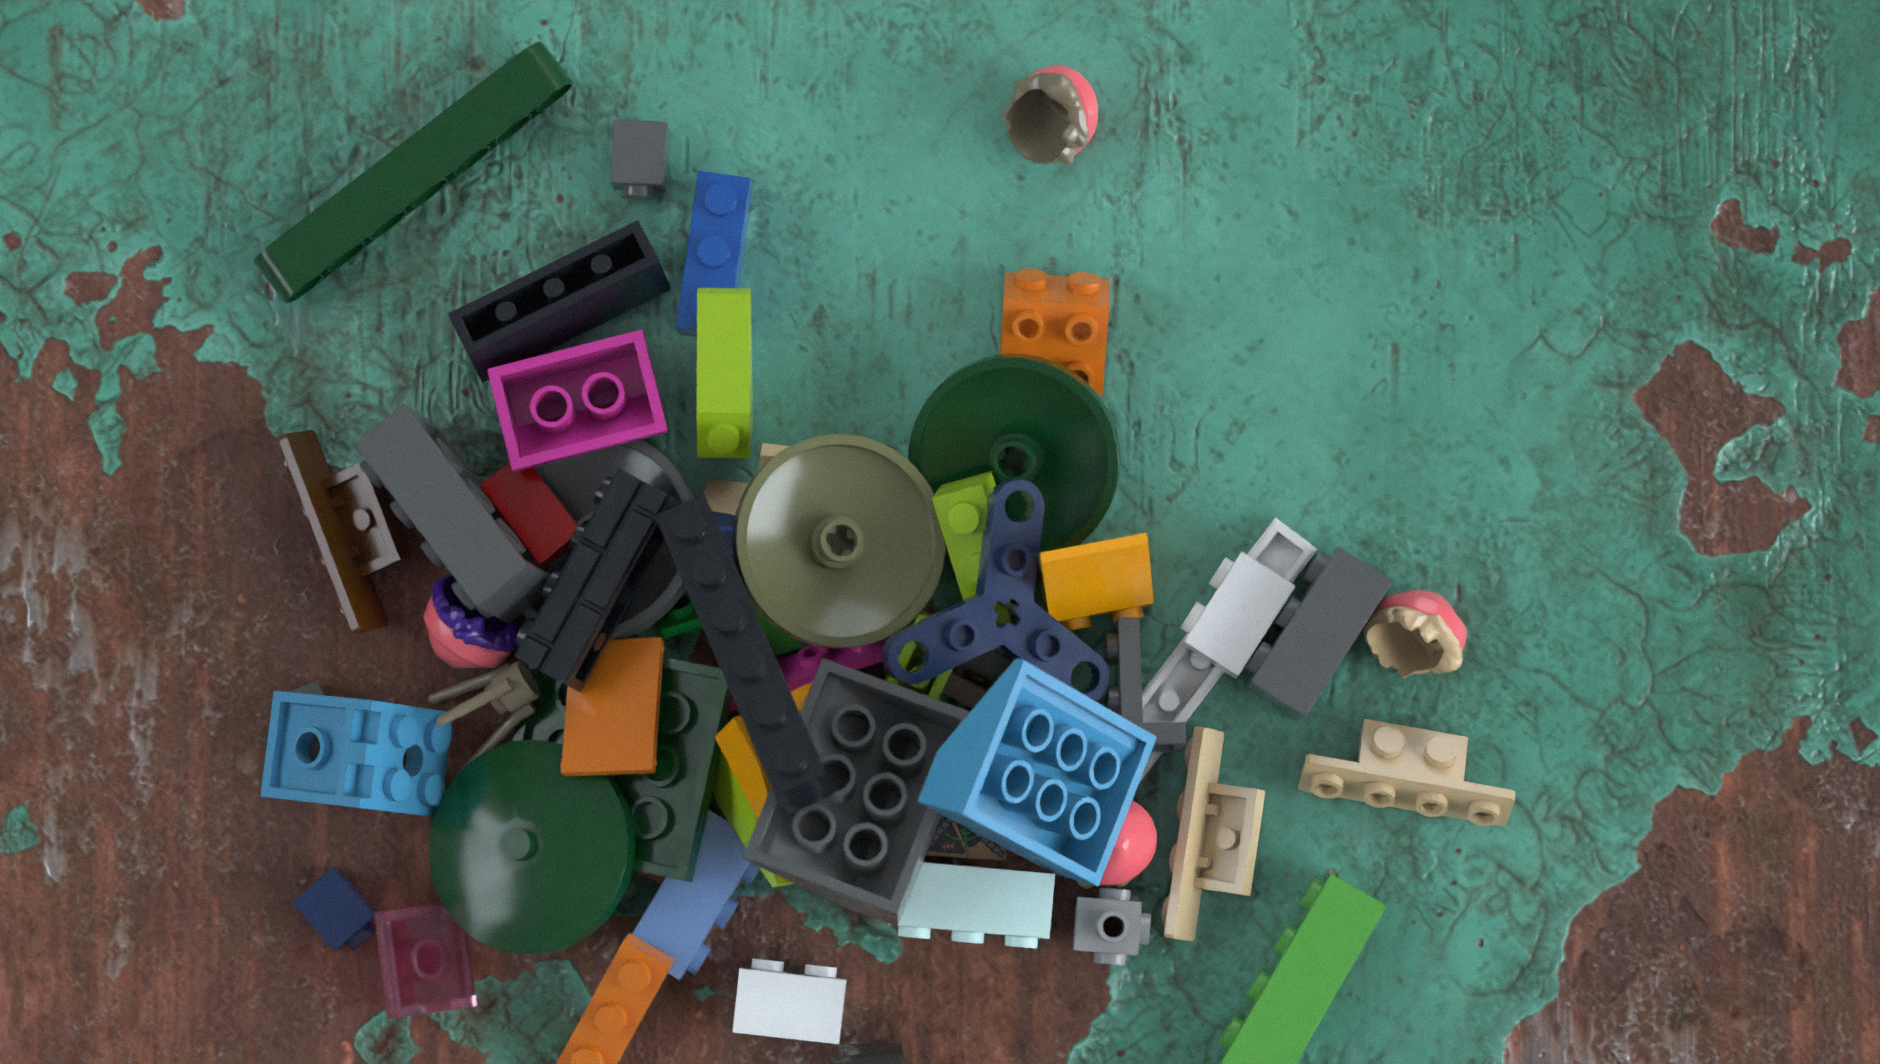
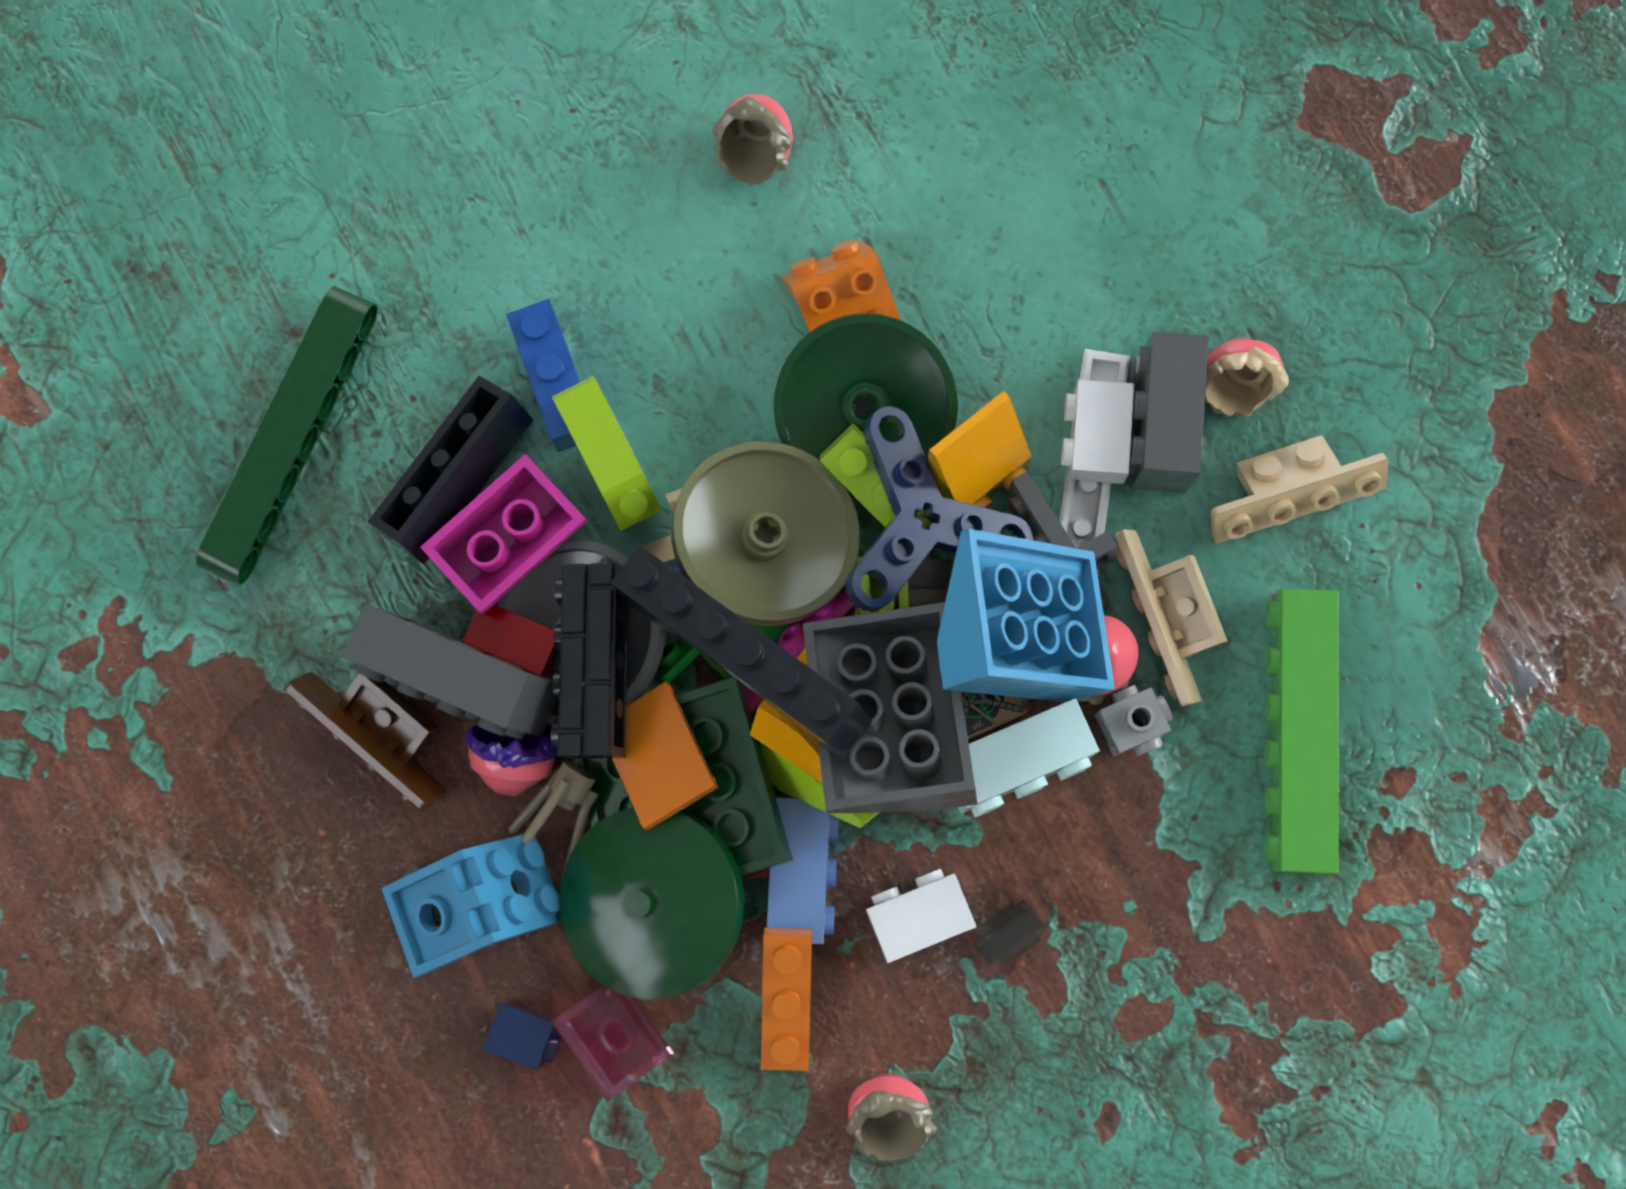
camera: 25 degrees left, 5 degrees down
dark grey brick [610,119,670,200] -> none

